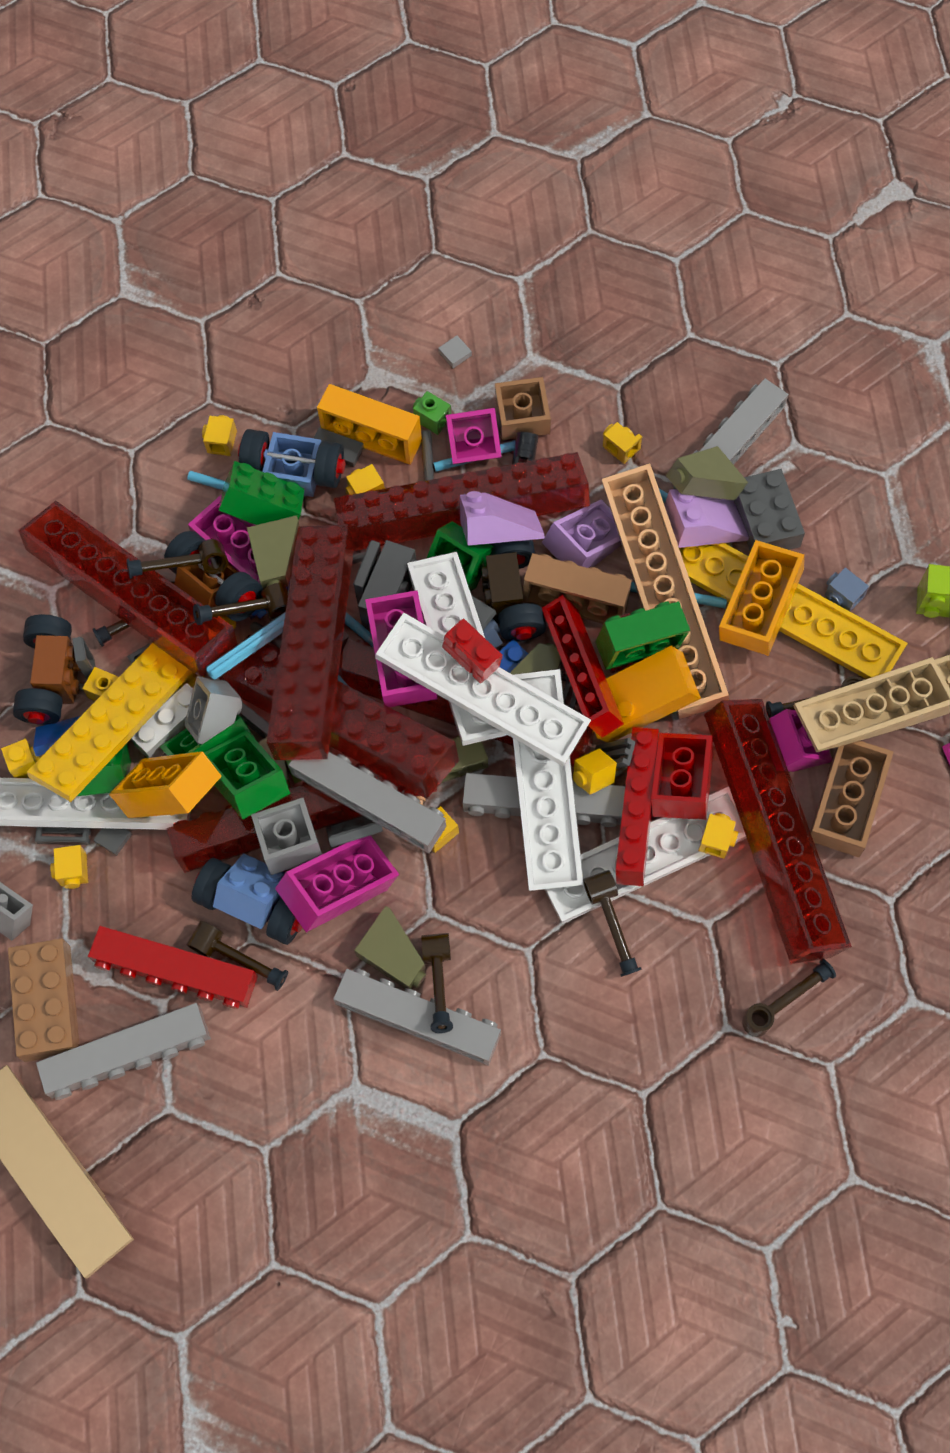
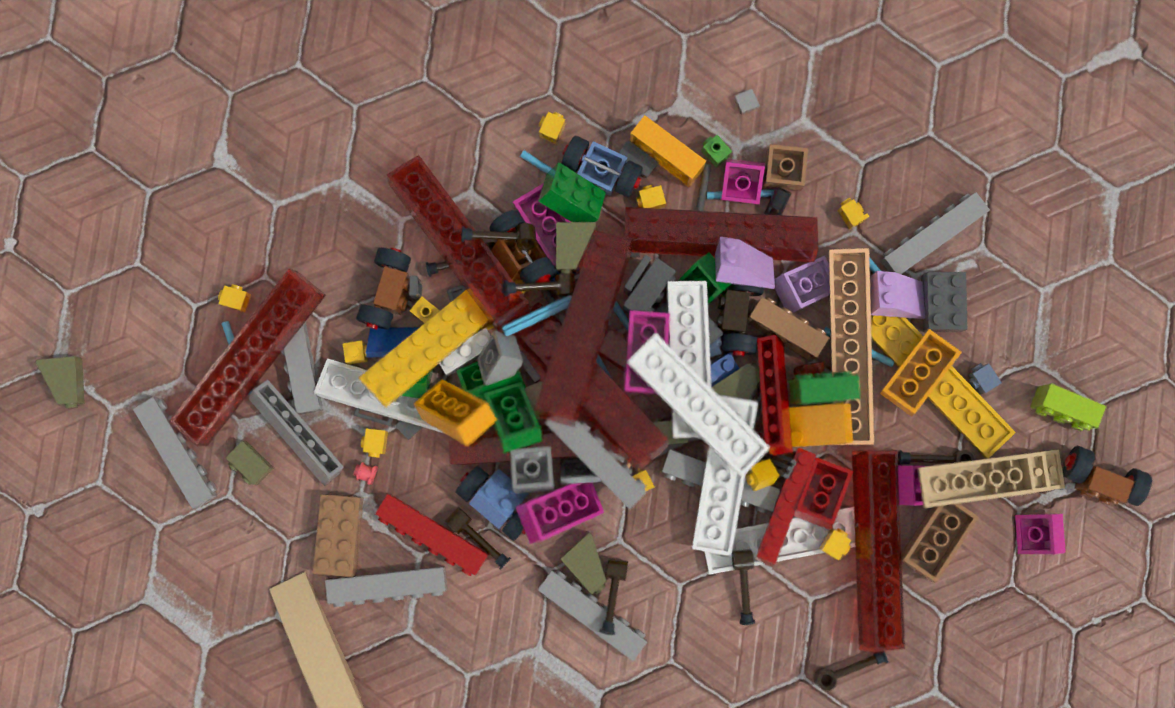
camera: 10 degrees right, 15 degrees up
red brick [442,618,503,684] -> none
olive slope [666,446,748,500] -> none
none -> coral brick [354,462,378,485]

